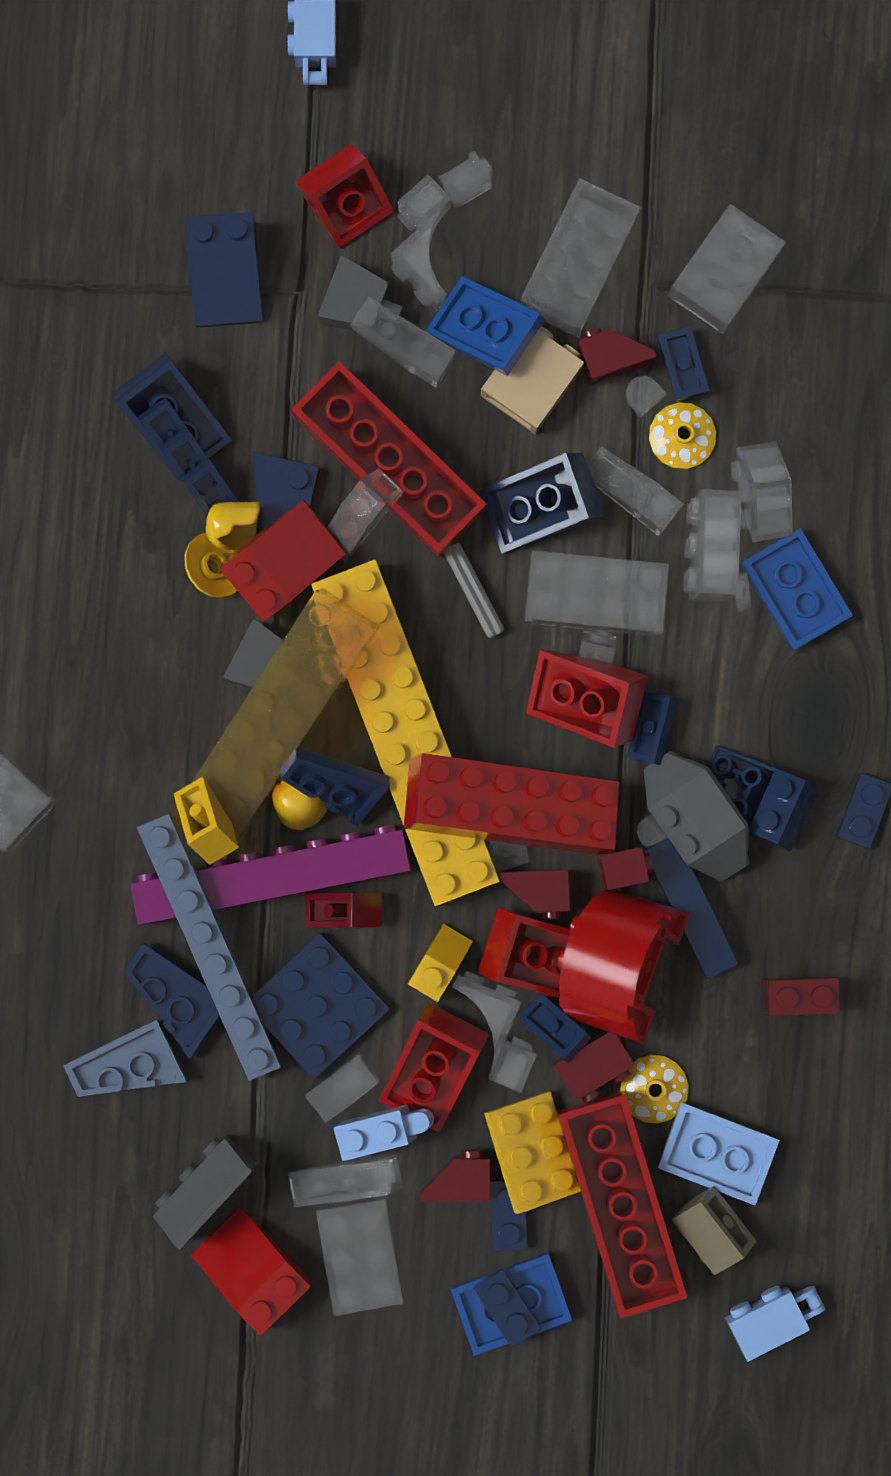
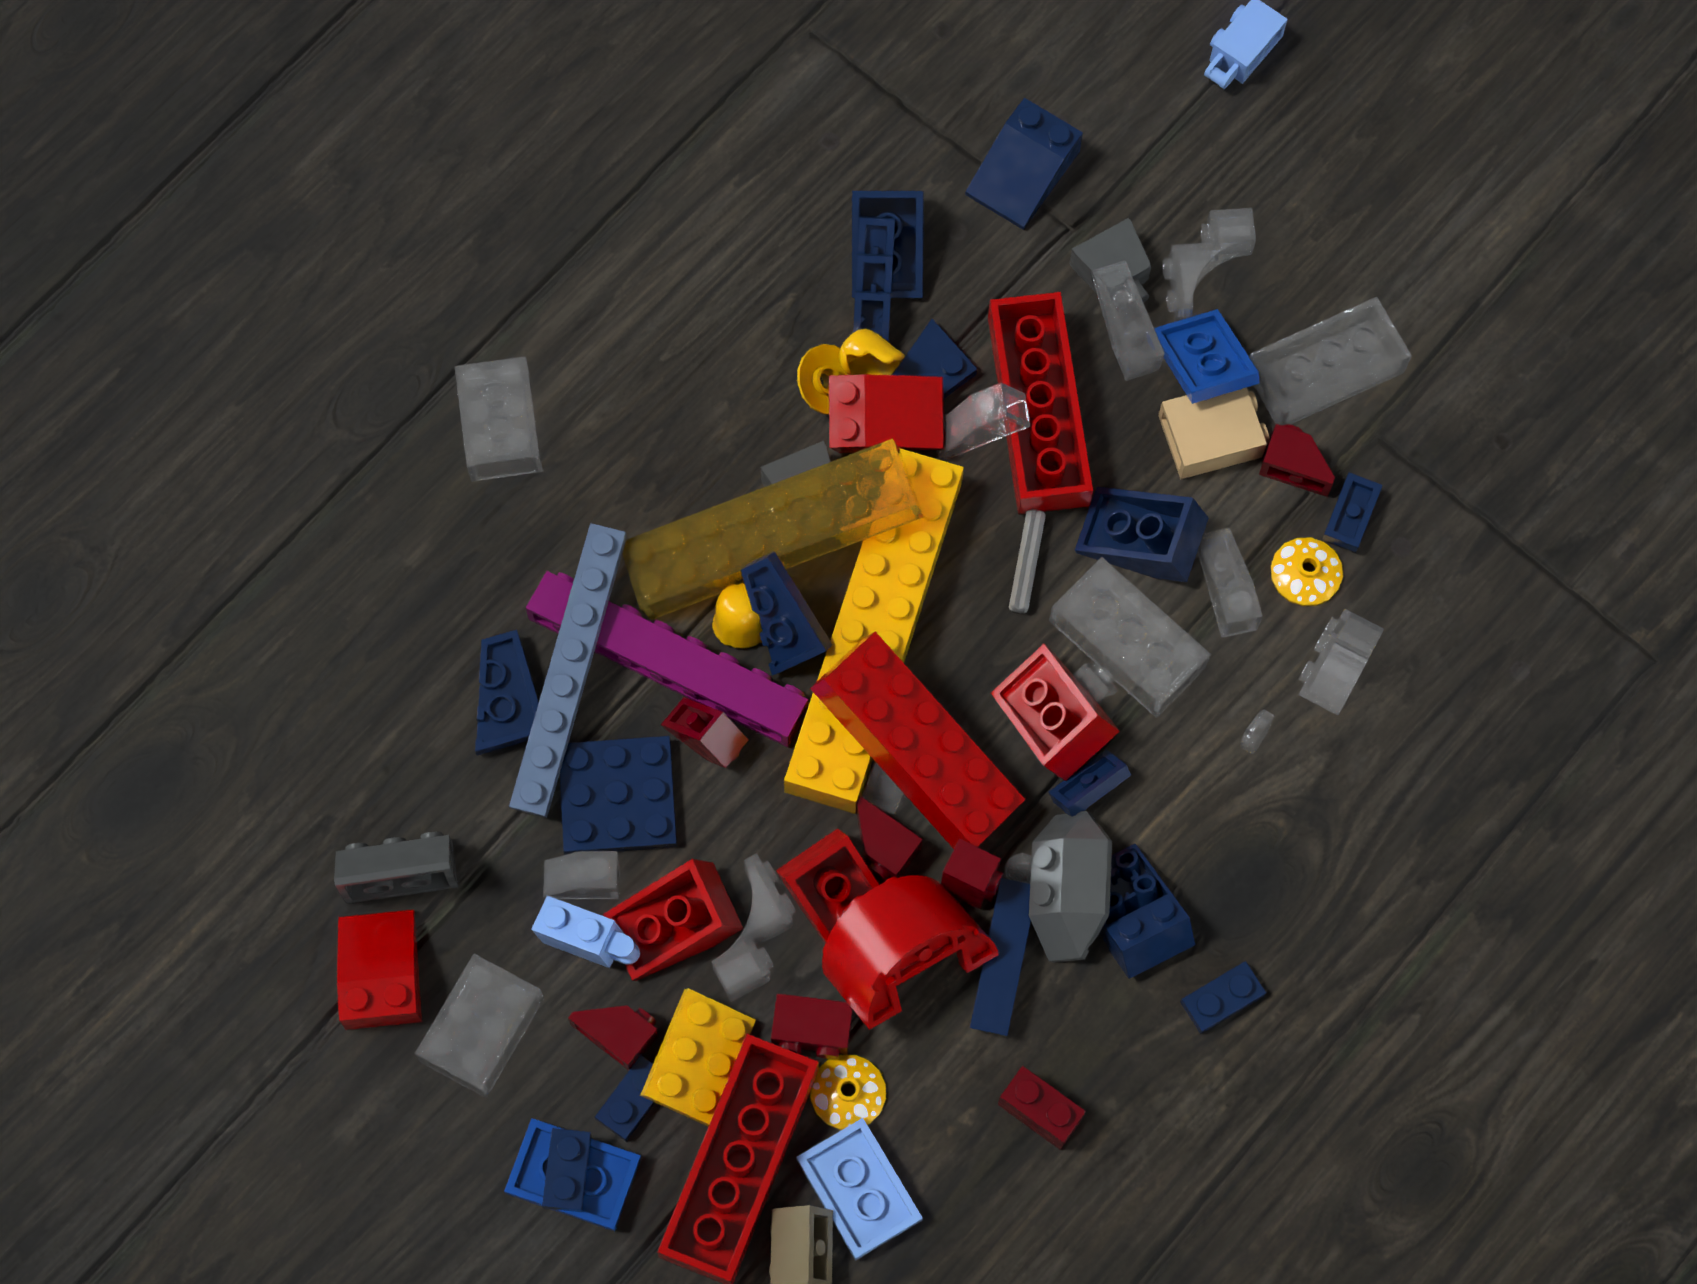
camera: 40 degrees right, 15 degrees down
sand blue wing [63,1019,188,1097] -> none
yellow slope [174,776,239,865] -> none
clear slope [288,1153,403,1207] -> none
red slope [295,144,394,248] -> none
yellow slope [408,924,473,1002] -> none
clear bracket [439,151,493,209] -> none
dark blue plate [517,993,591,1064] -> none
clear tile [625,376,667,418] -> none
clear brick [668,204,786,334] -> none
clear brick [683,489,742,603] -> none
blue plate [740,528,853,651] -> none

